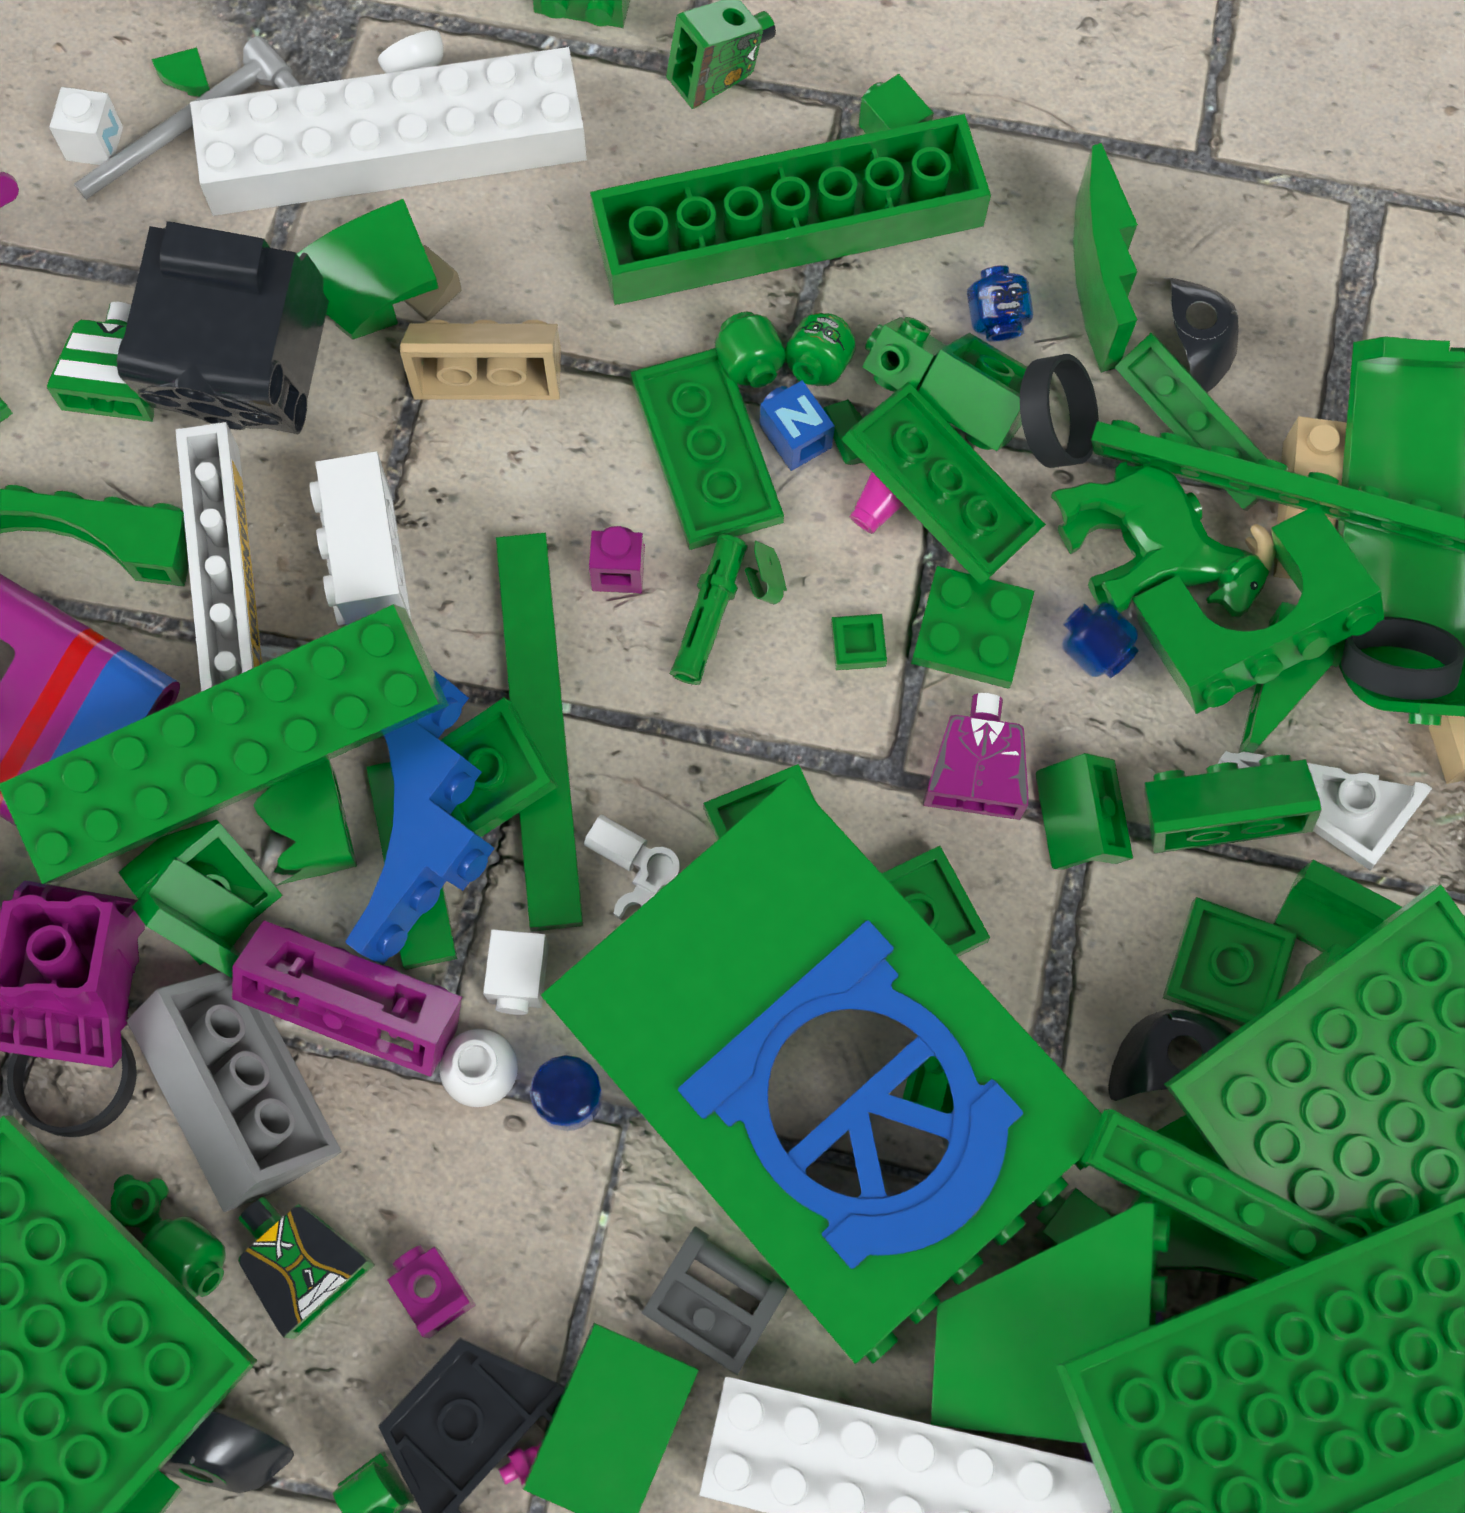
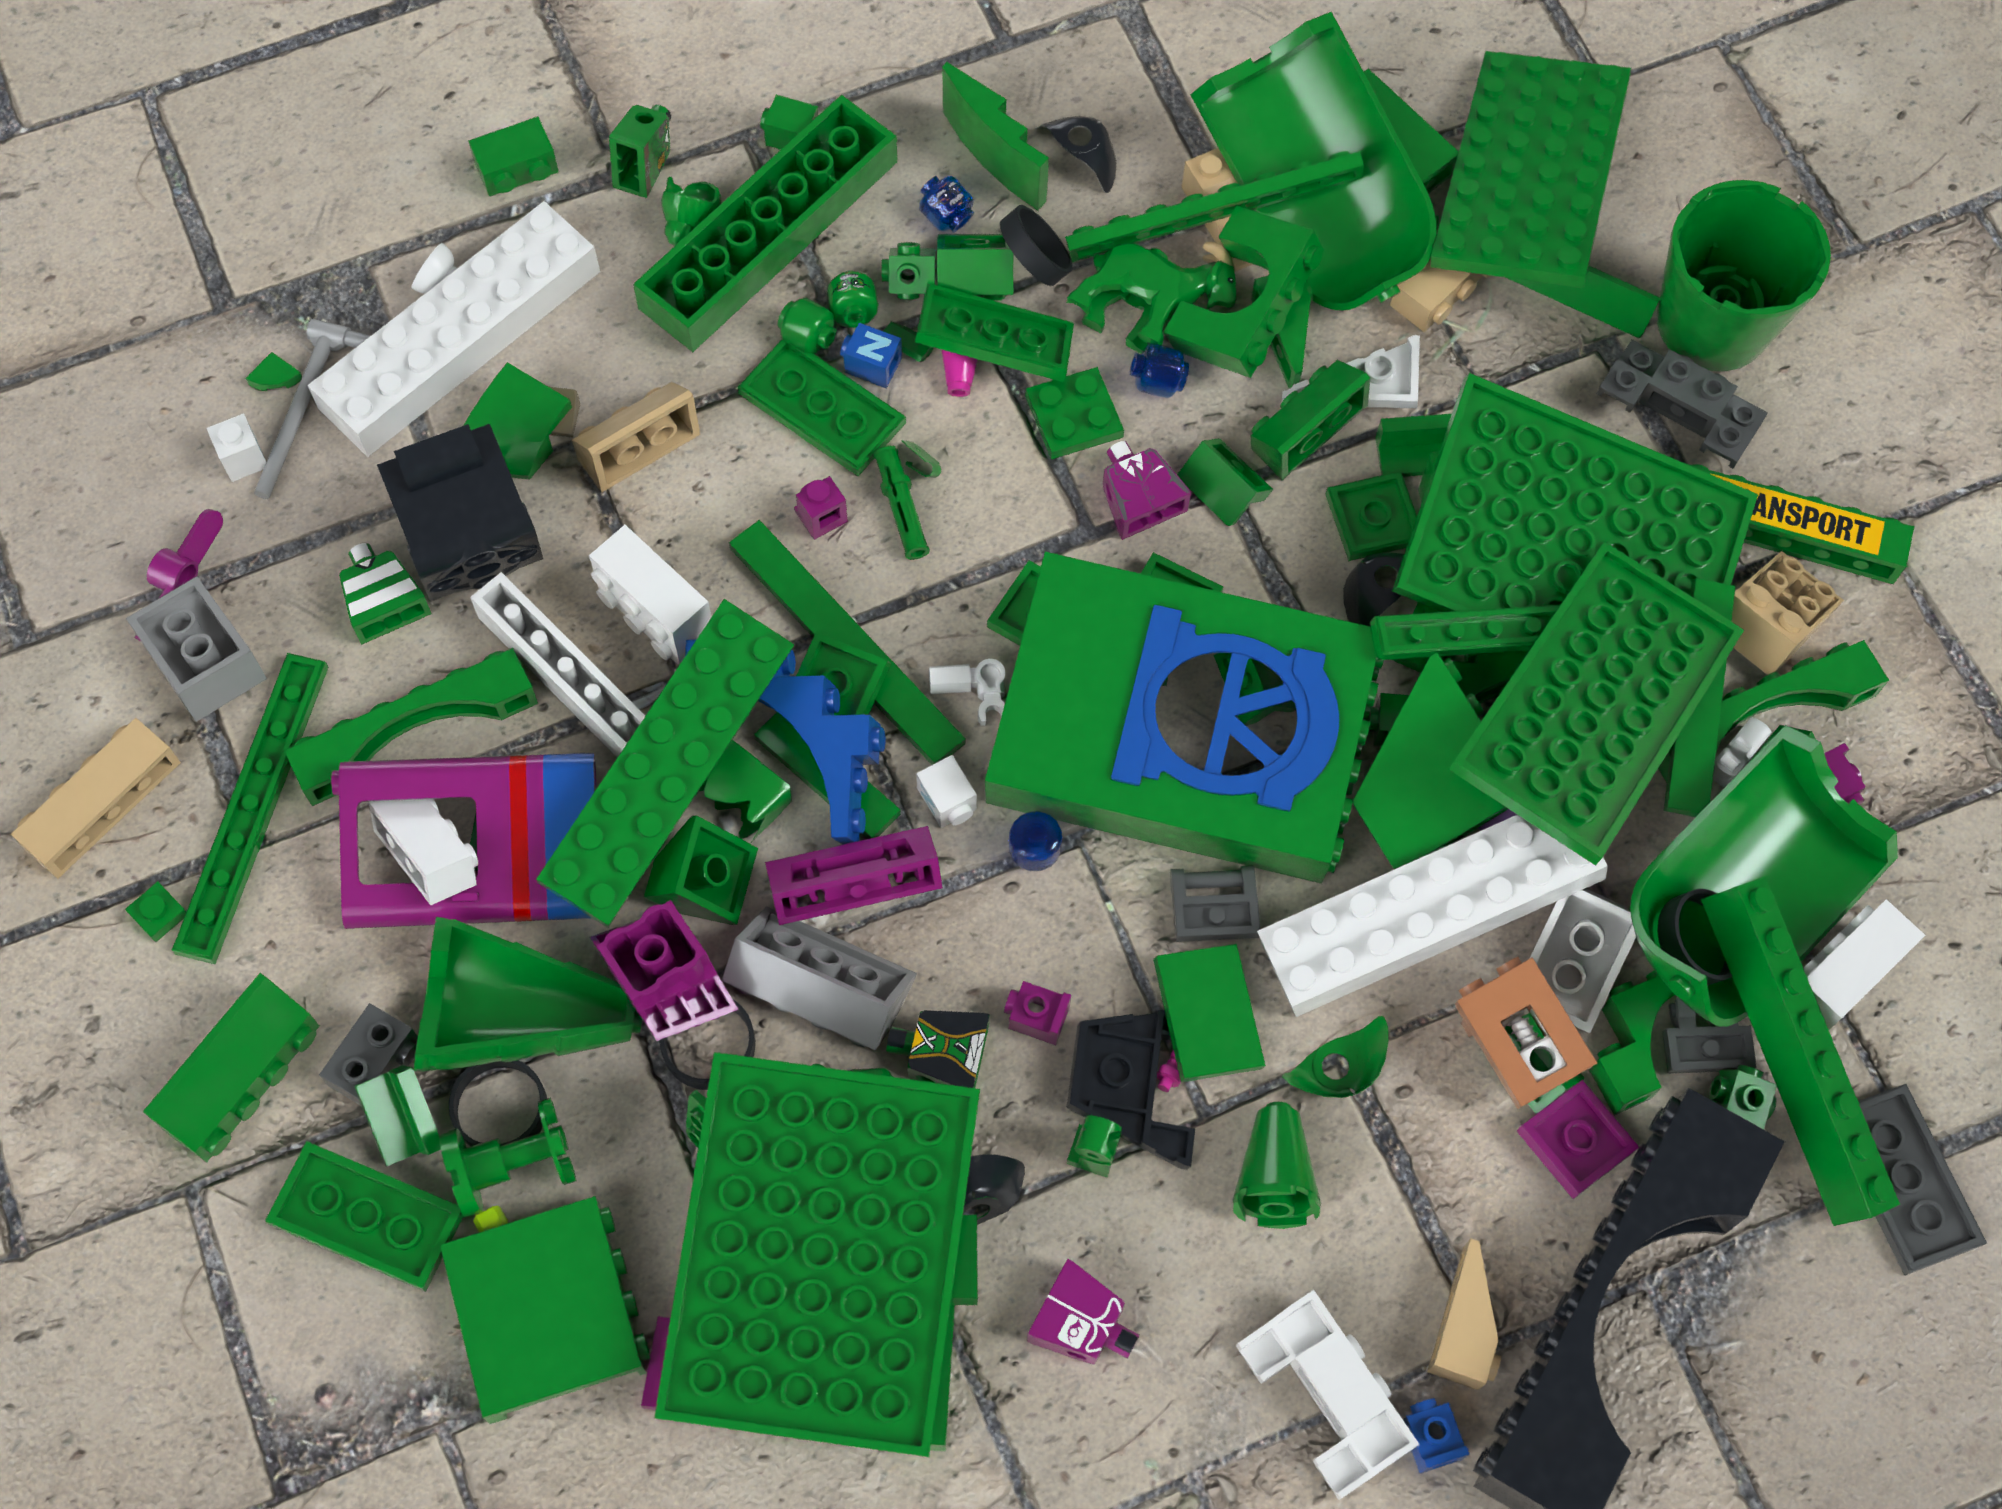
camera: 35 degrees left, 5 degrees down
green panel [132,857,257,979] -> none
white piece [440,1029,518,1107] -> none
green tile [831,614,887,671] -> none
green plate [1114,333,1268,511] -> none
black tyre [1341,617,1465,700] -> none
none -> green piece [661,177,721,246]

